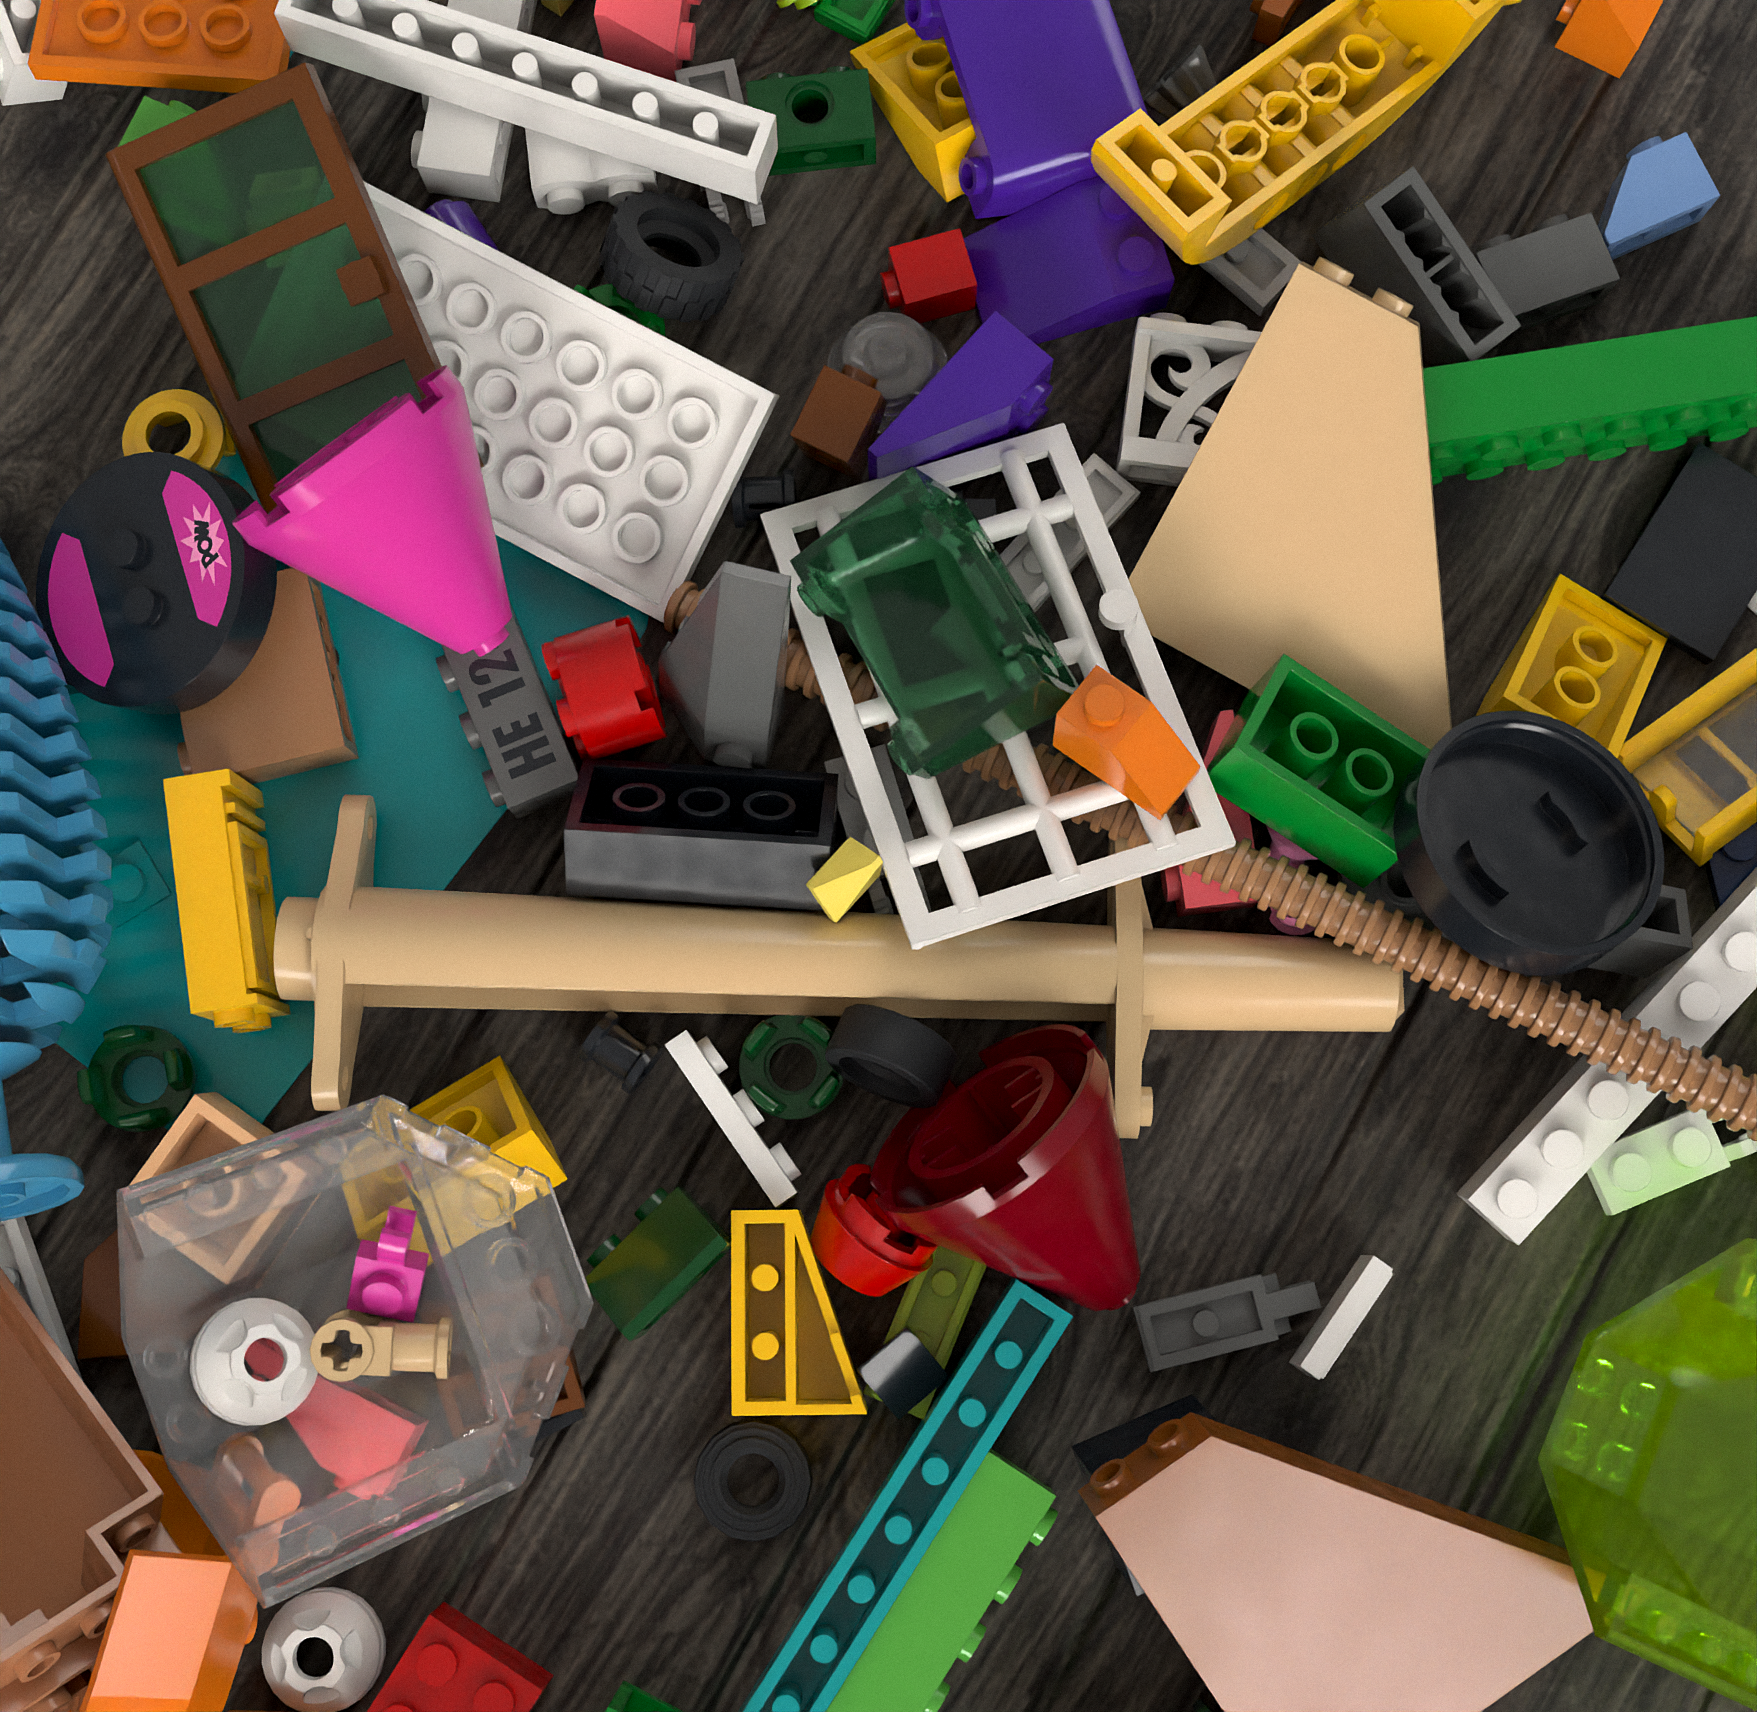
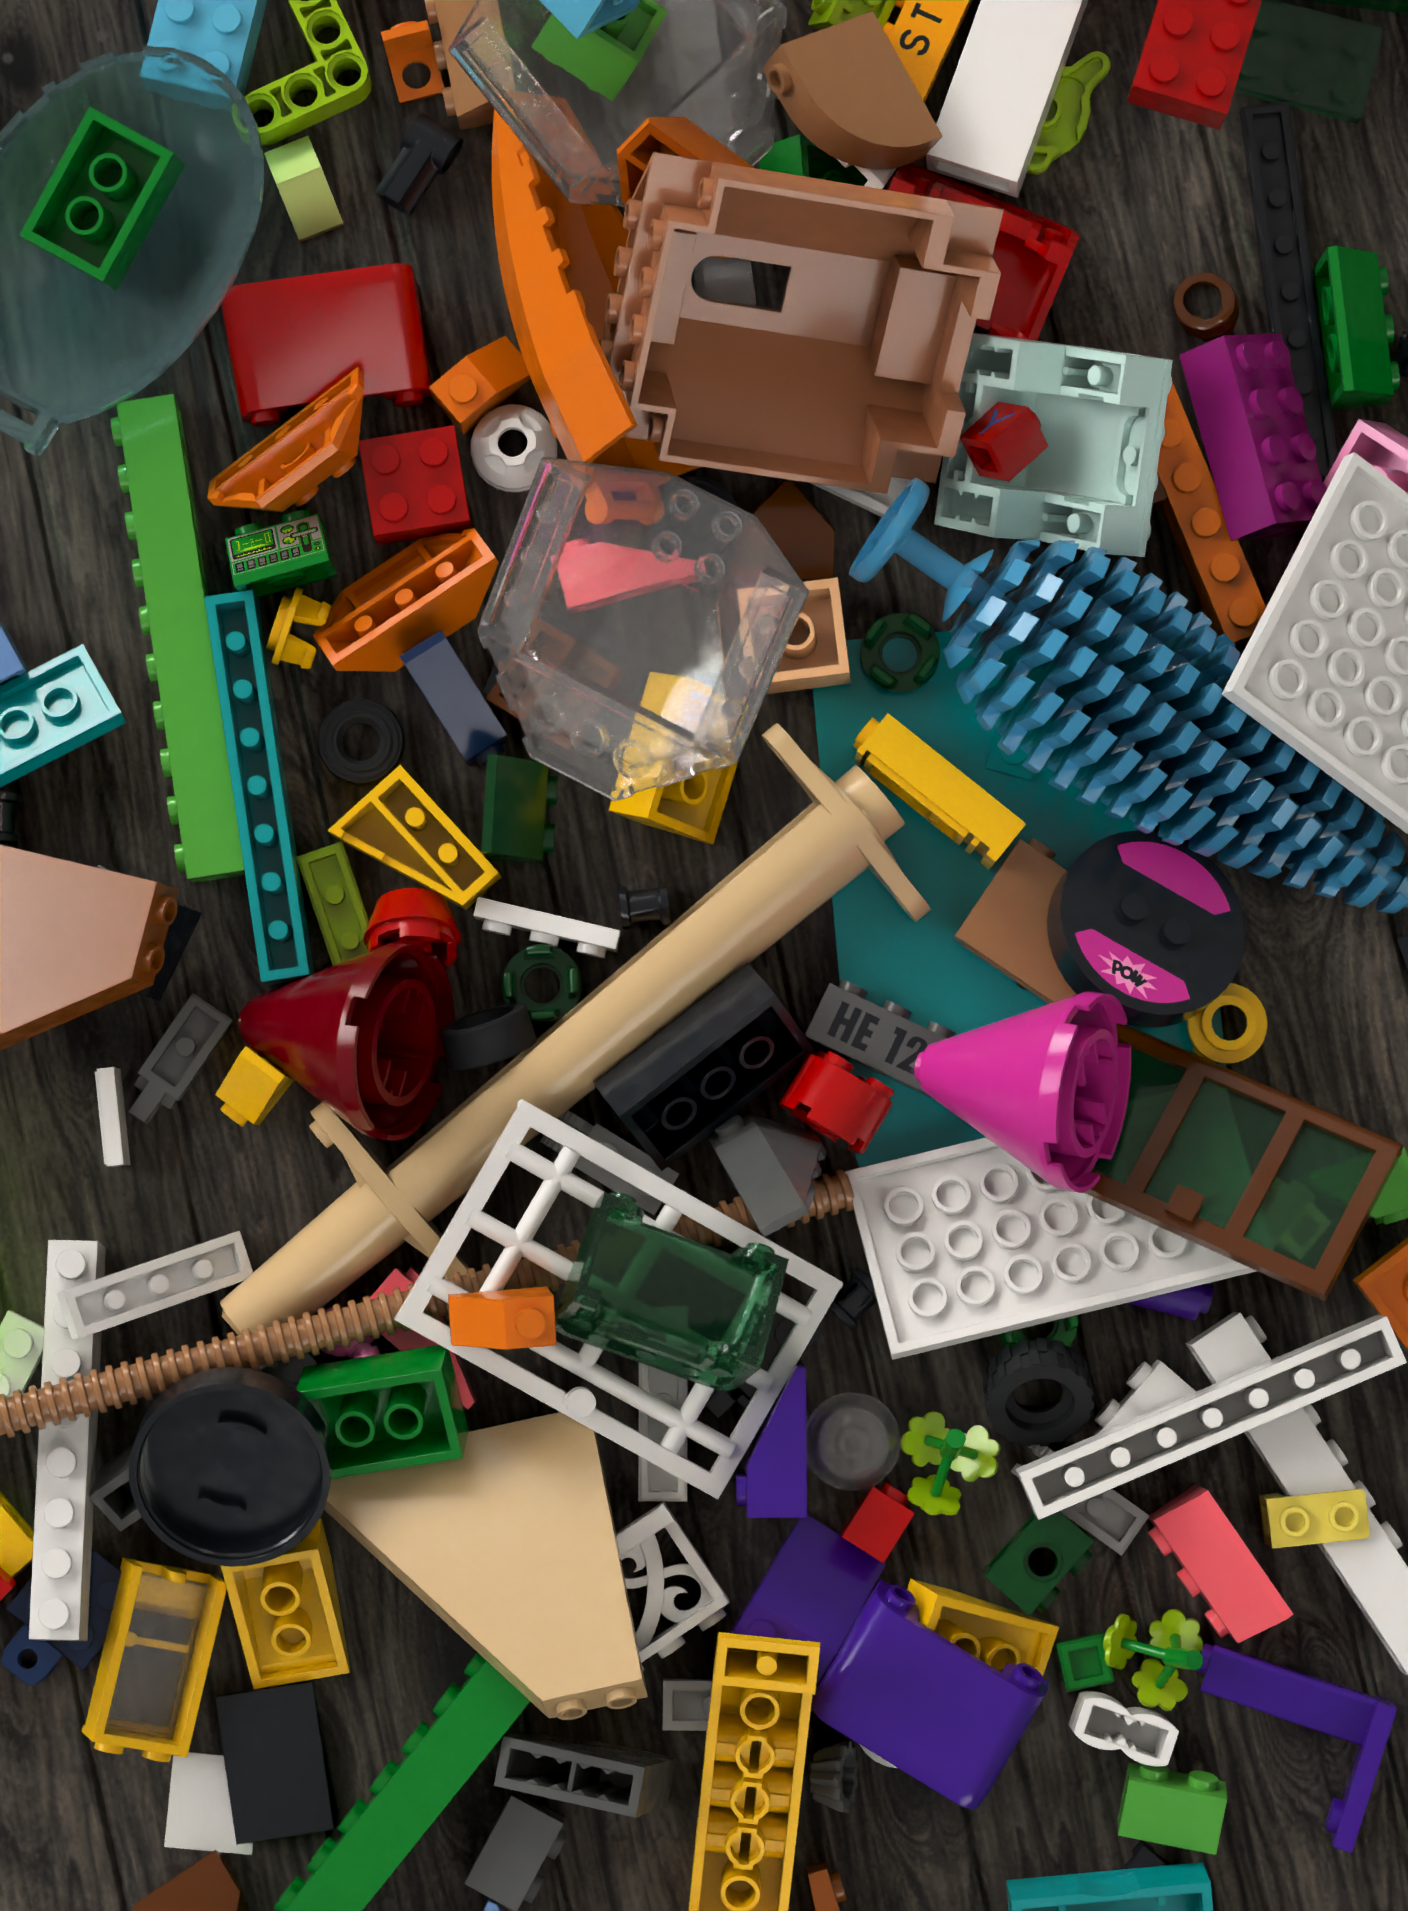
camera: 135 degrees right, 5 degrees up
white piece [190,1298,318,1426] -> none
tan connector [310,1309,453,1382] -> none
dark pink plate [346,1206,429,1323] -> none
reddish brown slope [790,364,887,482] -> none
light yellow slope [806,836,883,923] -> none
black slope [856,1325,950,1420] -> none
none -> white plate [57,1231,253,1340]
none -> yellow slope [215,1046,294,1127]
none -> yellow piece [266,587,331,669]
none -> orange wedge [313,528,499,672]
none -> dark blue slope [400,630,509,766]
none -> lime plant [901,1411,1000,1516]

